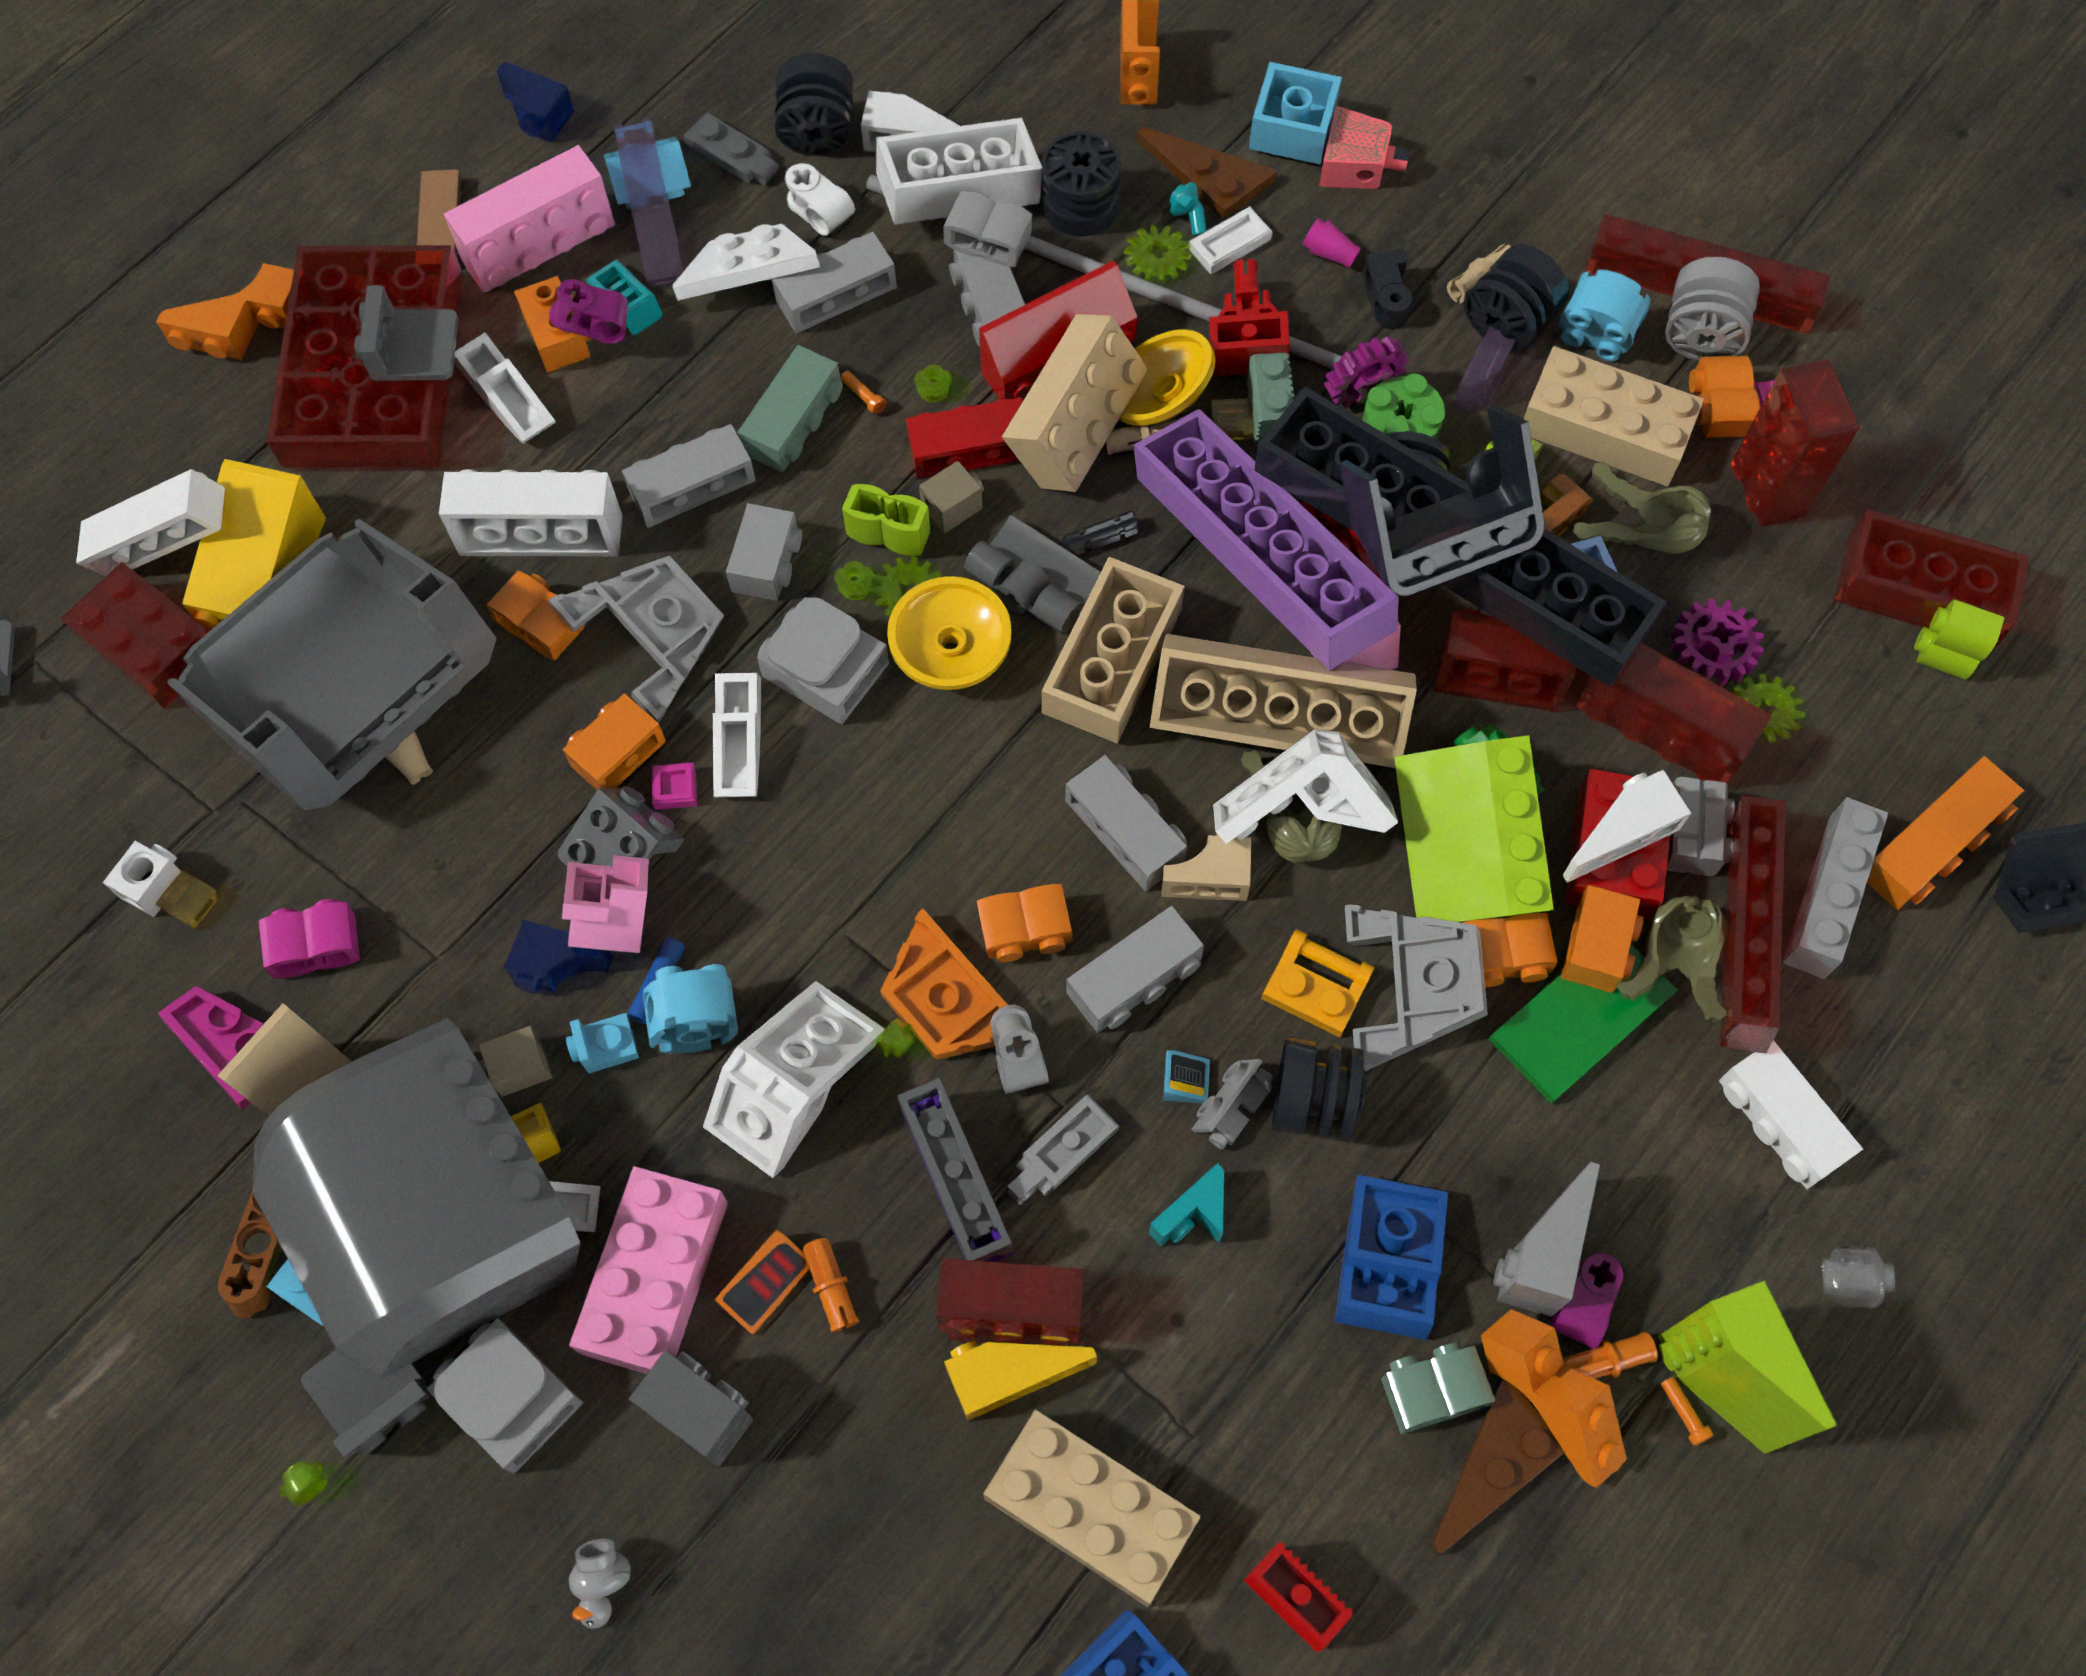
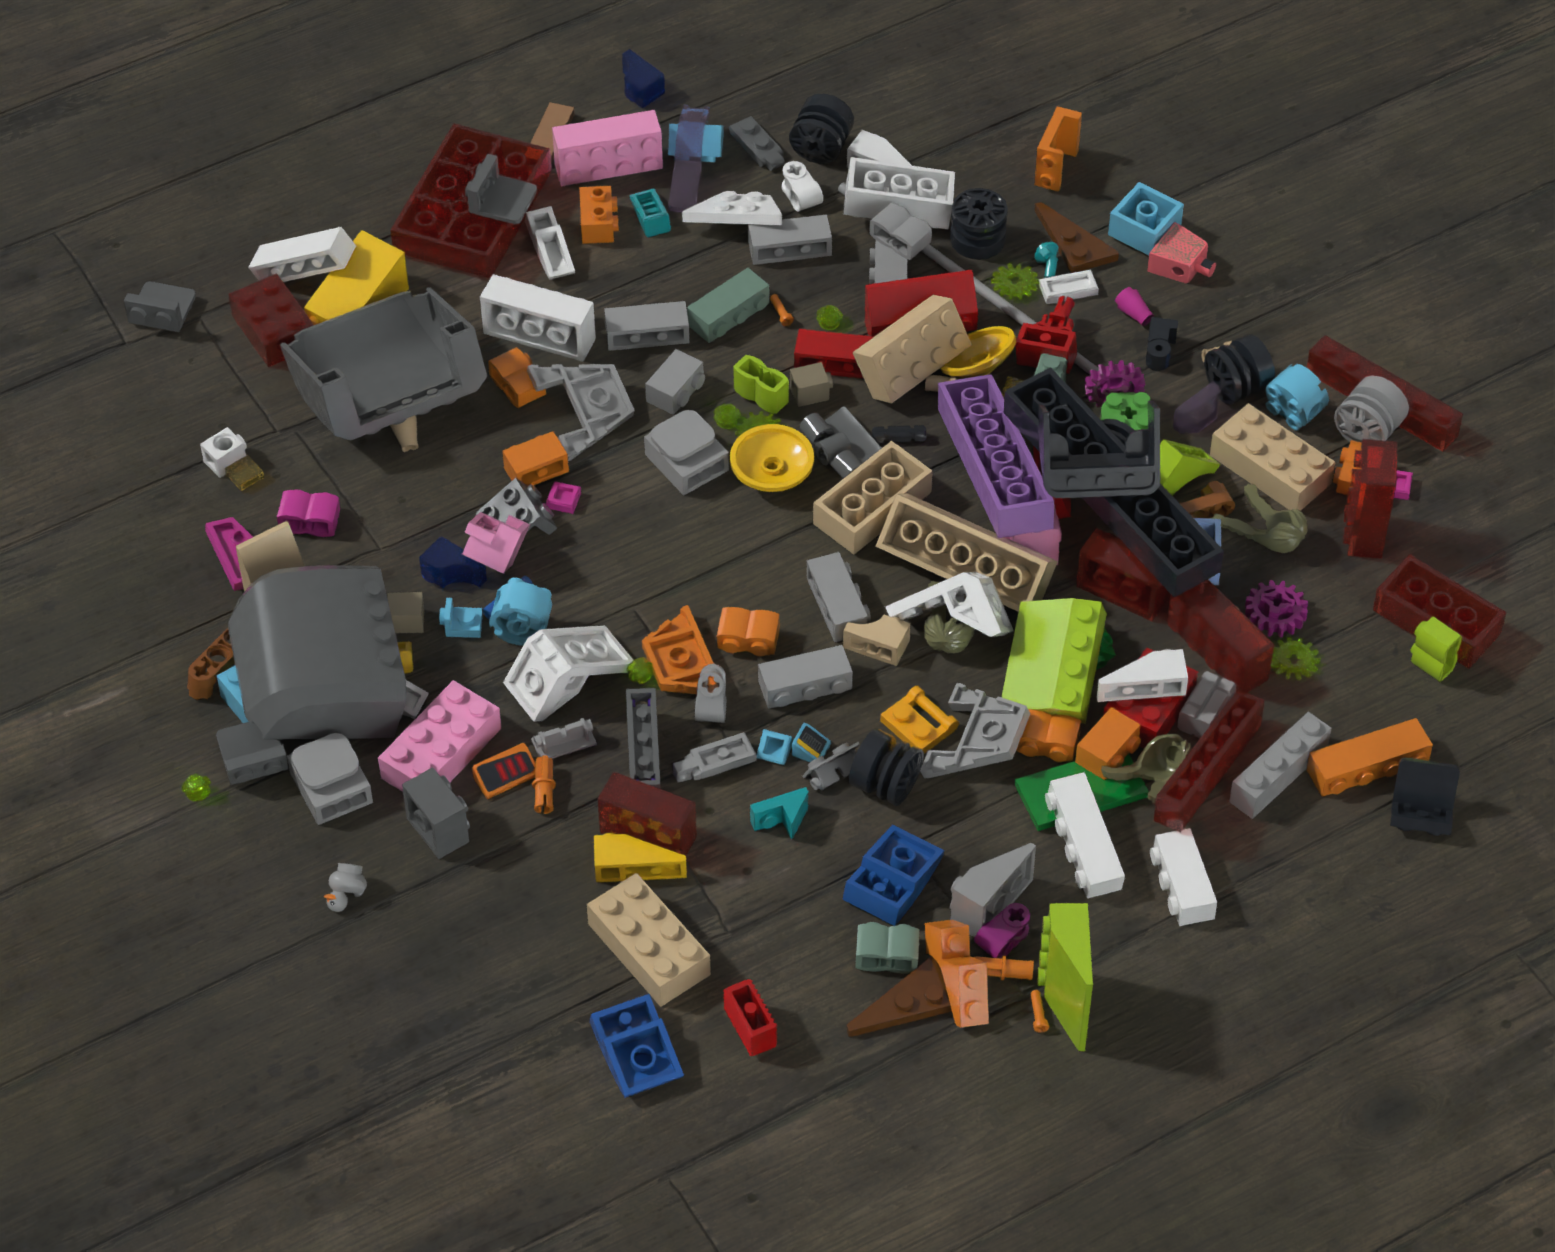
camera: 20 degrees right, 15 degrees down
orange arch [156,263,311,360] -> none
magenta piece [549,279,628,344] -> none
white slope [713,673,761,797] -> none
clear head [1822,1246,1895,1308] -> none
none -> light grey hinge [531,718,597,758]
none -> medium azure slope [756,729,795,765]
none -> white brick [1045,772,1125,899]

